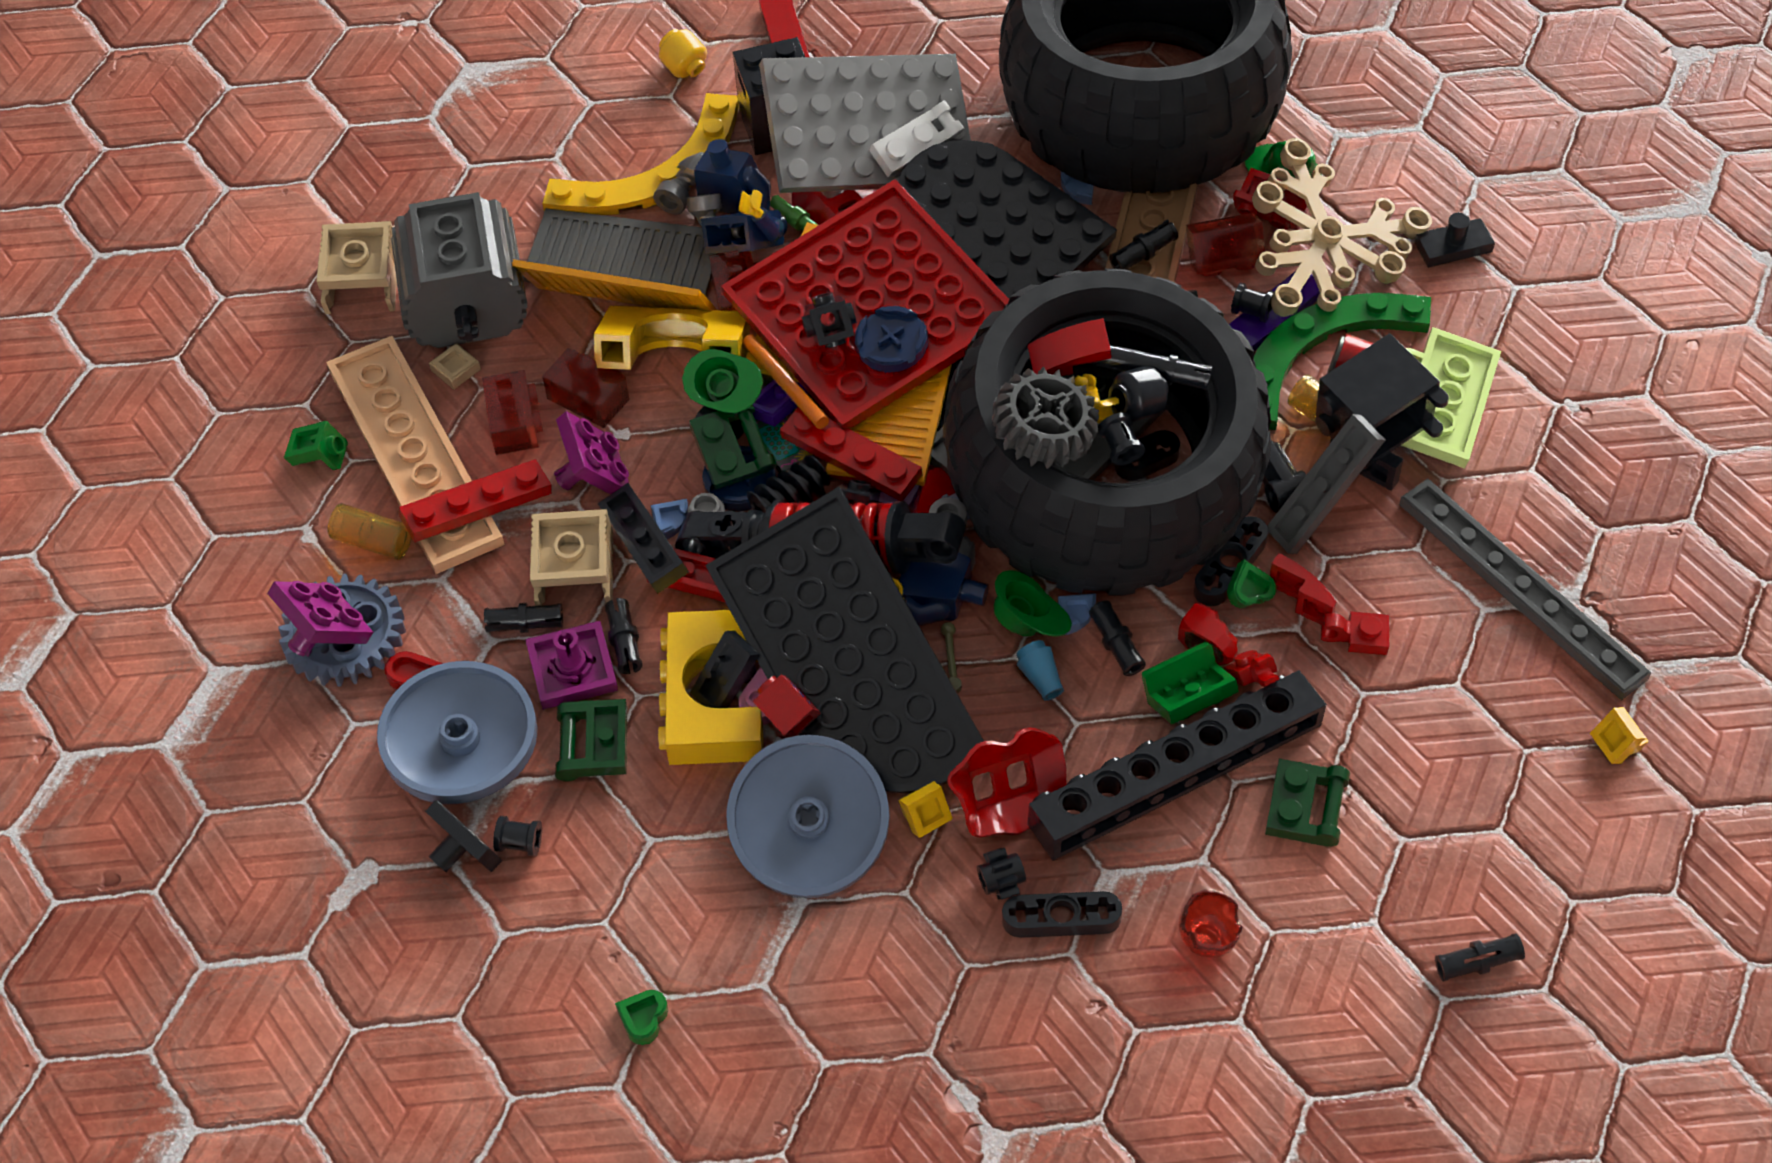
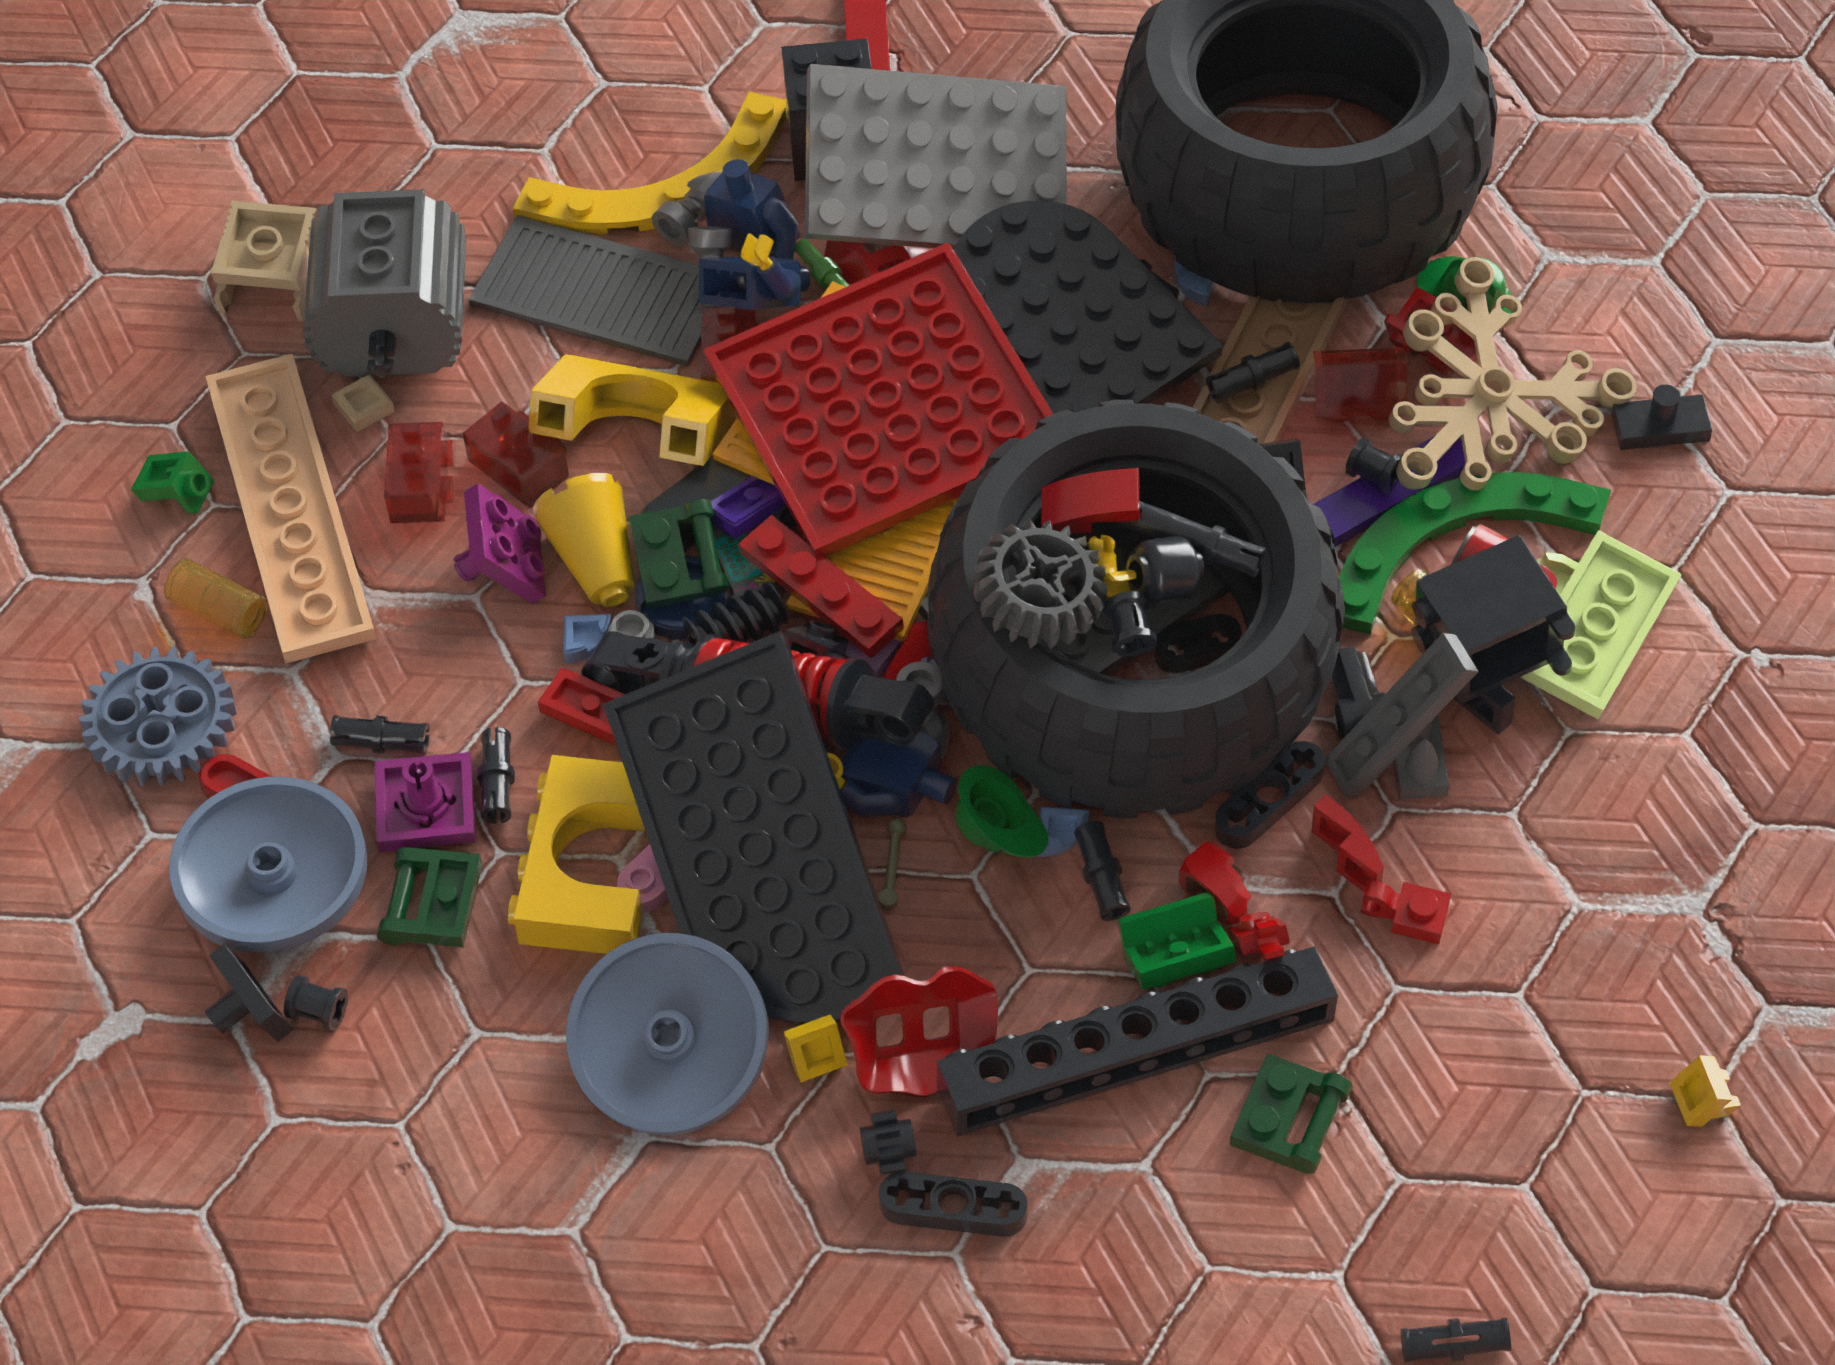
camera: 10 degrees right, 0 degrees up
magenta plate [267,581,373,657] -> none
red plate [399,459,552,543] -> none
light orange window [512,259,717,310] -> none
tan piece [530,509,613,606] -> none
black plate [598,483,689,594] -> none
green tile [615,990,668,1045] -> none
yellow head [659,29,707,78] -> none
green piece [682,349,763,414] -> none
black tile [690,630,760,708] -> none
orange bar [742,334,829,429] -> none
red brick [753,674,821,738] -> none
black brick [801,292,857,348] -> none
dark blue tile [855,306,928,373] -> none
white plate [868,100,965,177] -> none
dark azure cone [1016,640,1064,701] -> none
clear red hair [1179,889,1243,958] -> none
green tile [1227,560,1276,609] -> none
dark grey tile [1399,478,1651,701] -> none
none -> yellow cone [532,473,634,607]
none -> dark grey tile [1394,715,1449,799]

